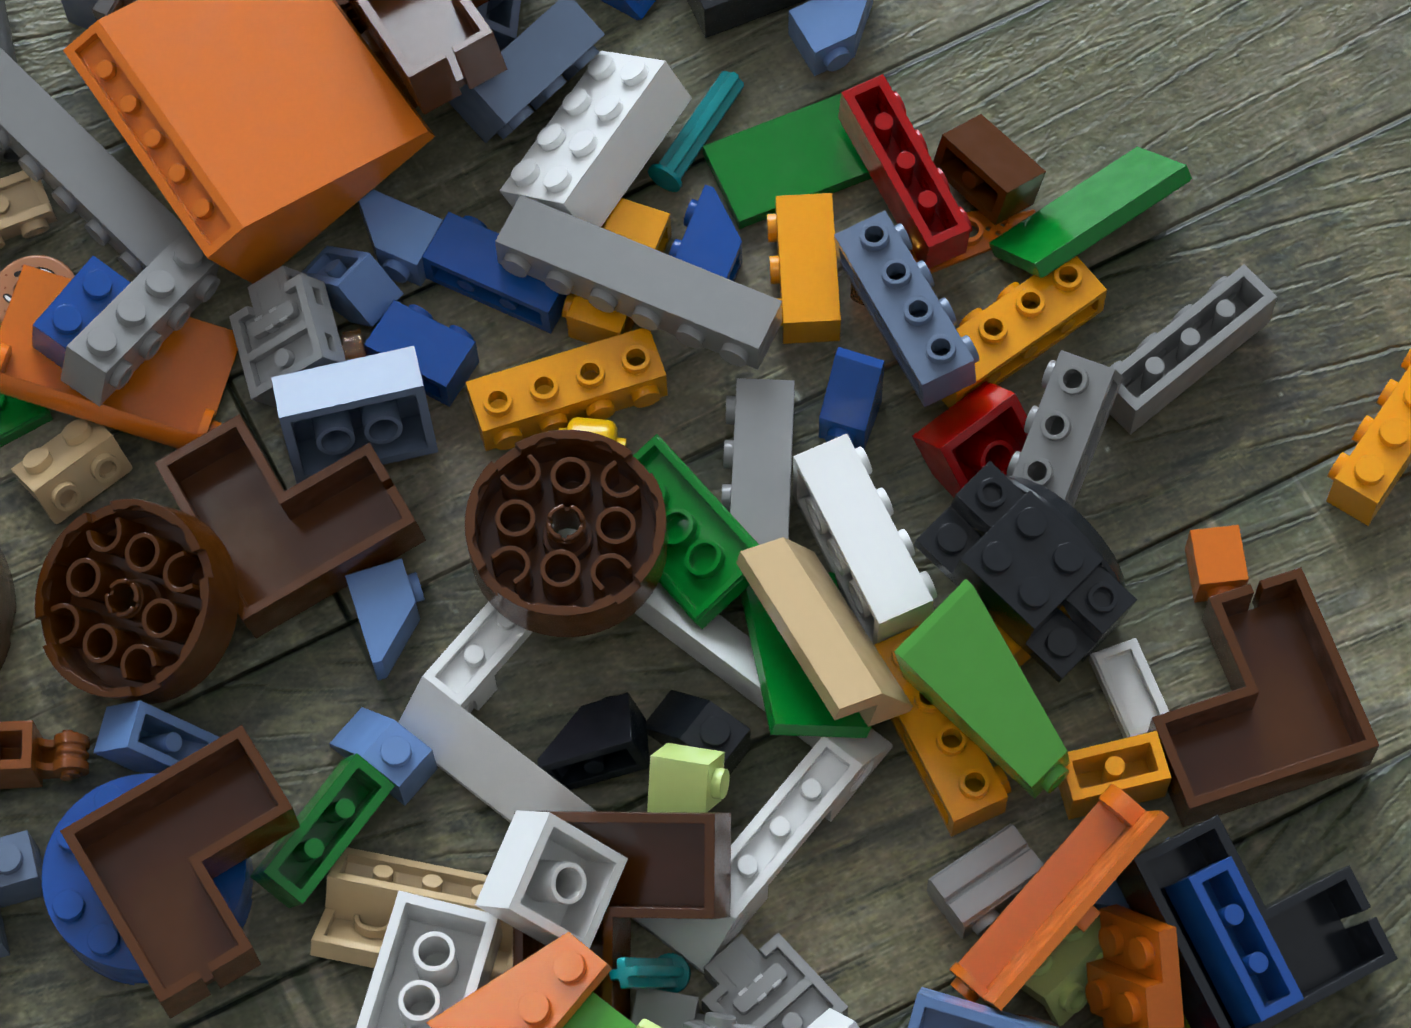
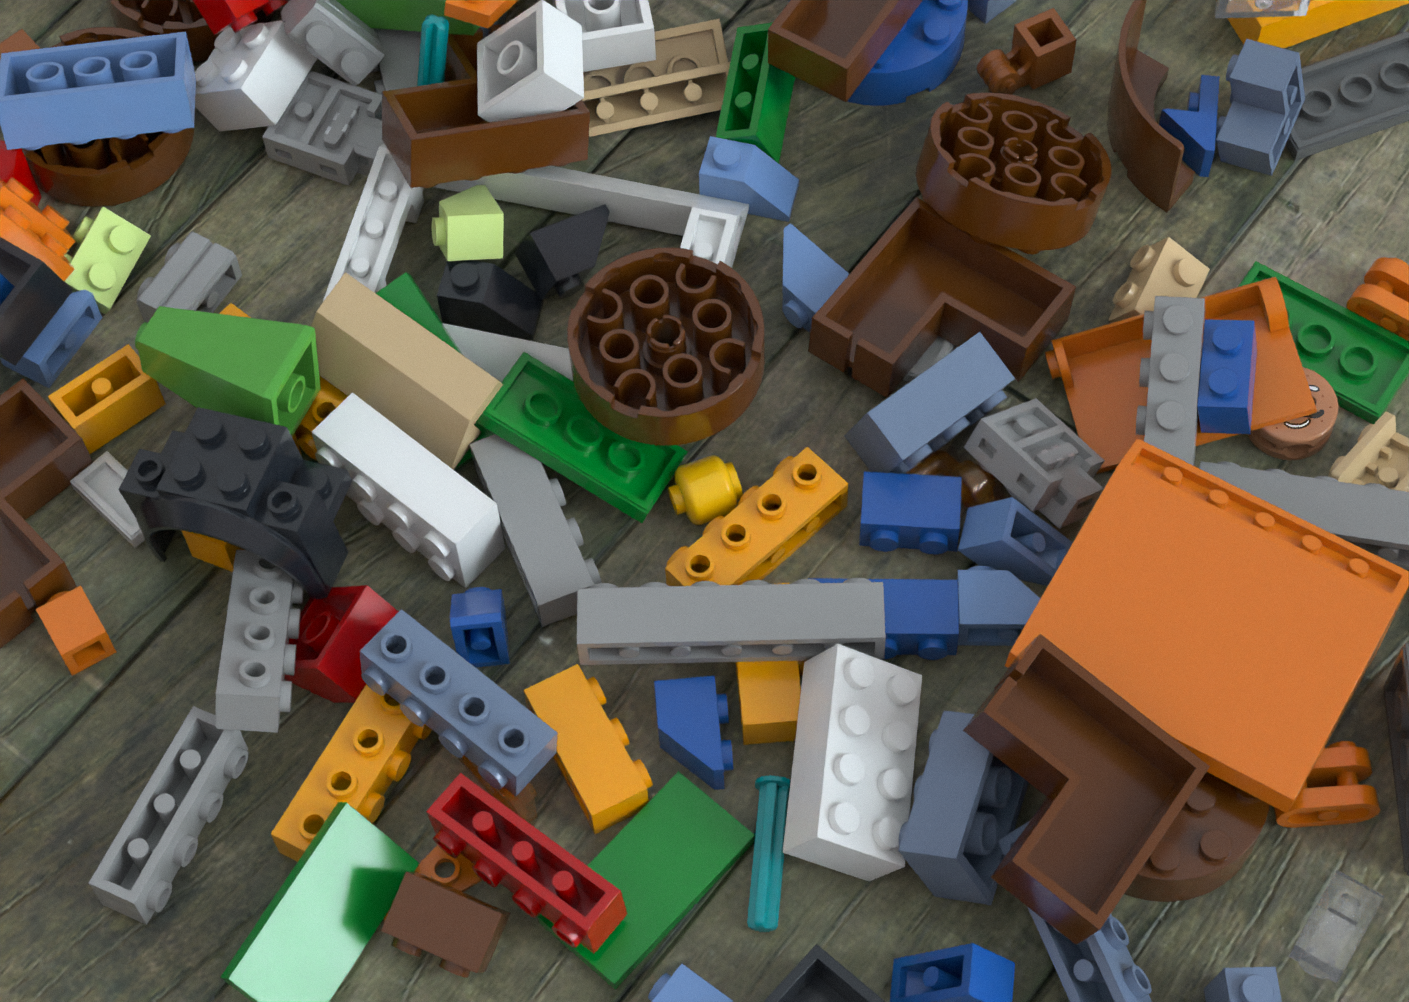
camera: 155 degrees right, 5 degrees down
medium blue slope [93,700,219,773] -> none
orange door [949,783,1170,1011] -> none

